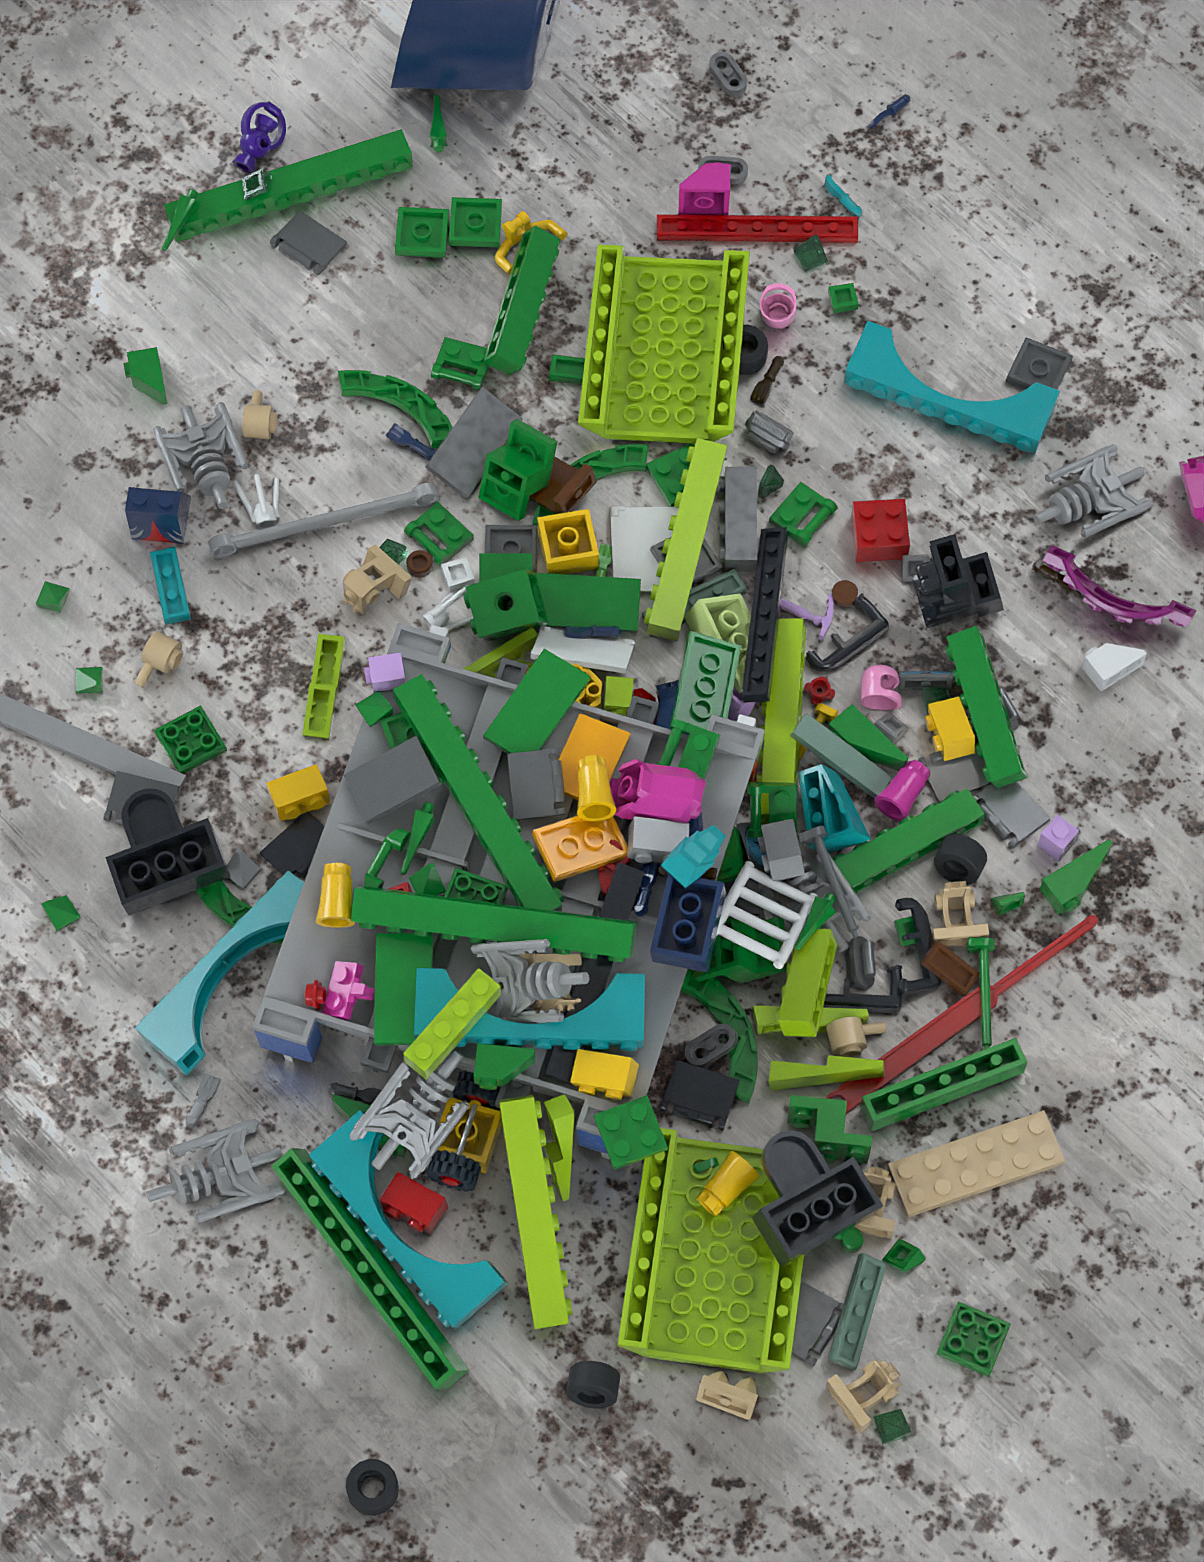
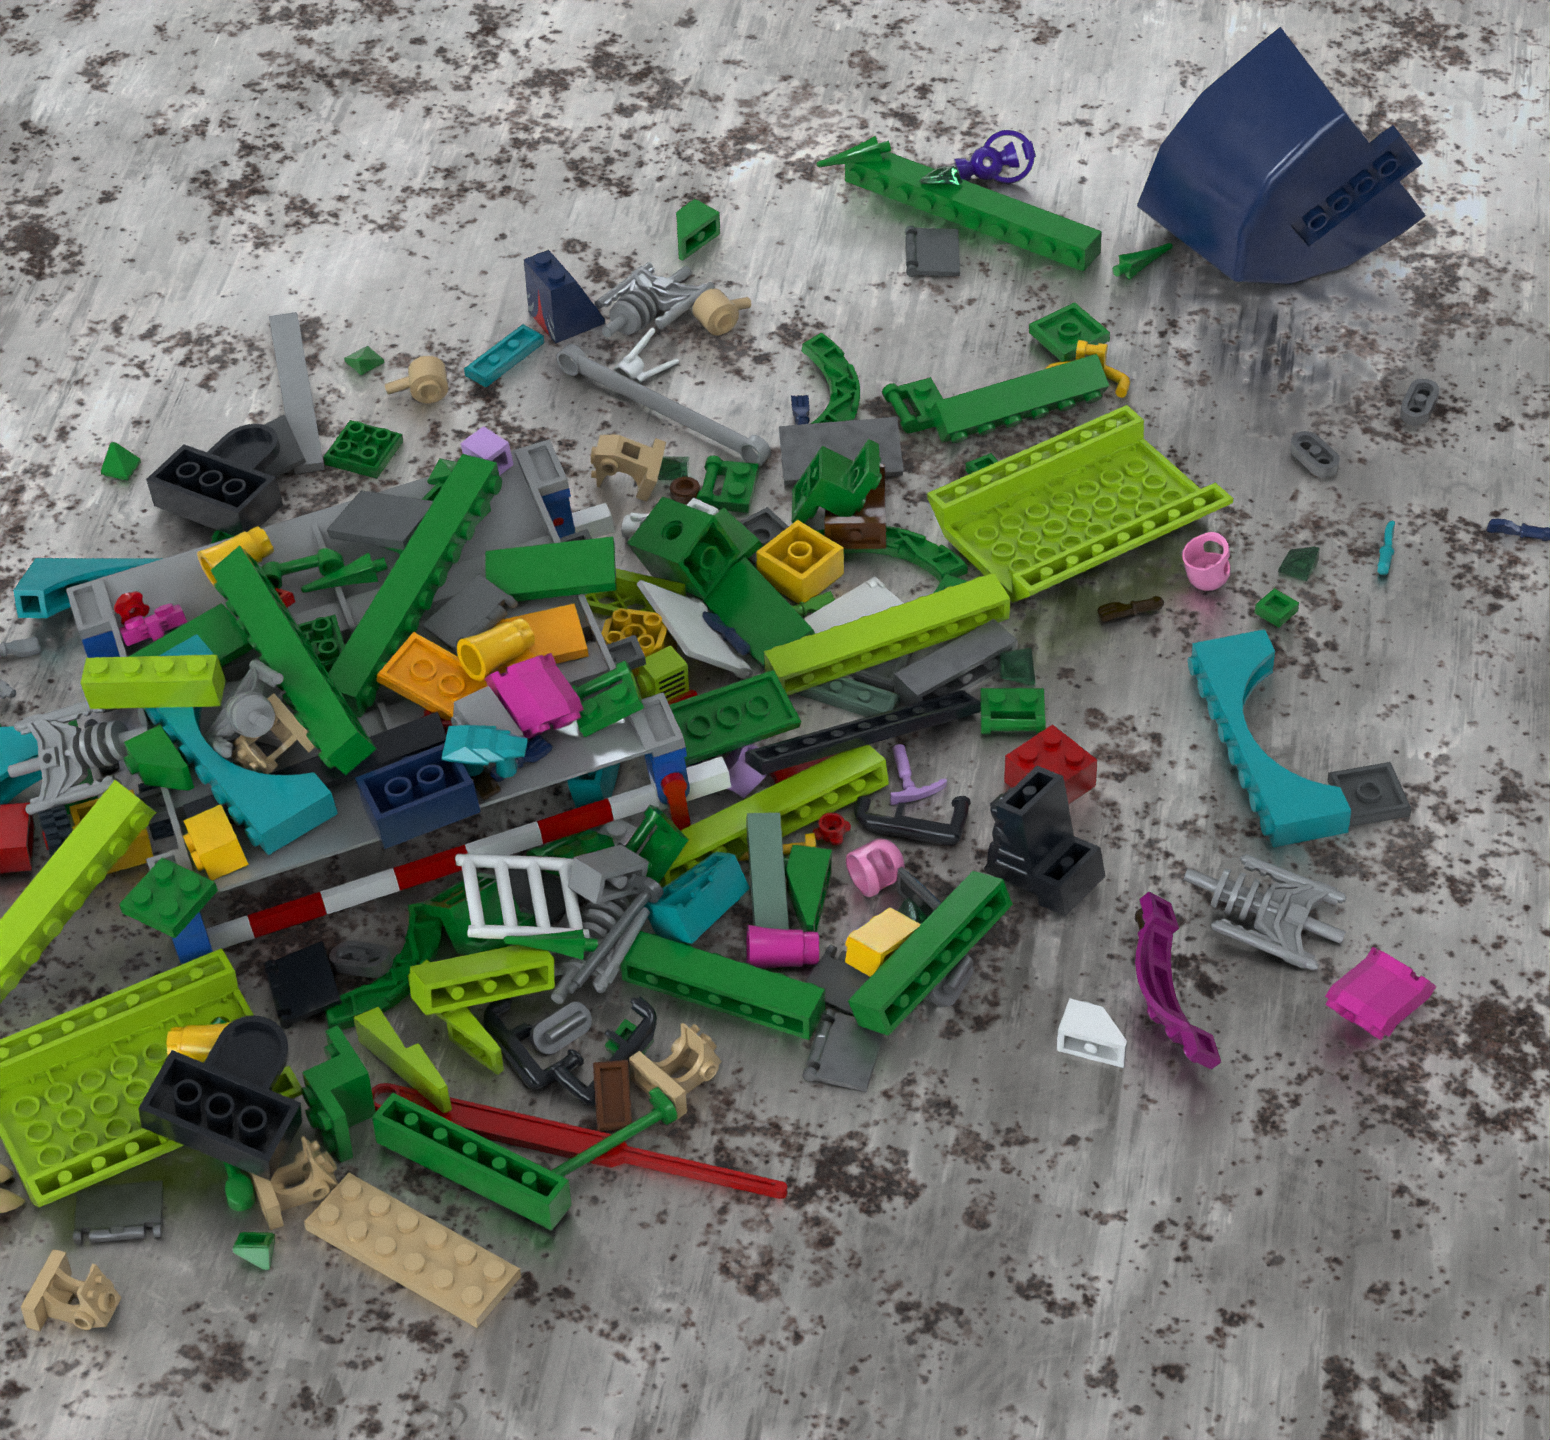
camera: 55 degrees right, 20 degrees down
green slope [36,581,70,612] -> none
green plate [395,207,449,258] -> none
green slope [409,862,446,896] -> none
lime slope [544,1094,574,1201] -> none
red tile [657,214,858,243] -> none
dark pink slope [678,162,730,215] -> none
yellowish green wedge [684,593,751,693] -> none
black tyre [722,324,768,375] -> none
flat silver piece [745,410,794,454] -> none
tan piece [826,1017,886,1058] -> none
sand green tile [828,1253,887,1371] -> none
reddish brown tile [832,580,858,608] -> none
clear green slope [873,1409,911,1445] -> none
light grey slope [874,712,909,745] -> none
black tyre [934,834,987,885] -> none
green tile [936,1301,1011,1377] -> none
green slope [990,892,1025,915] -> none
lavender brick [1038,814,1079,862] -> none
green slope [1040,839,1113,915] -> none

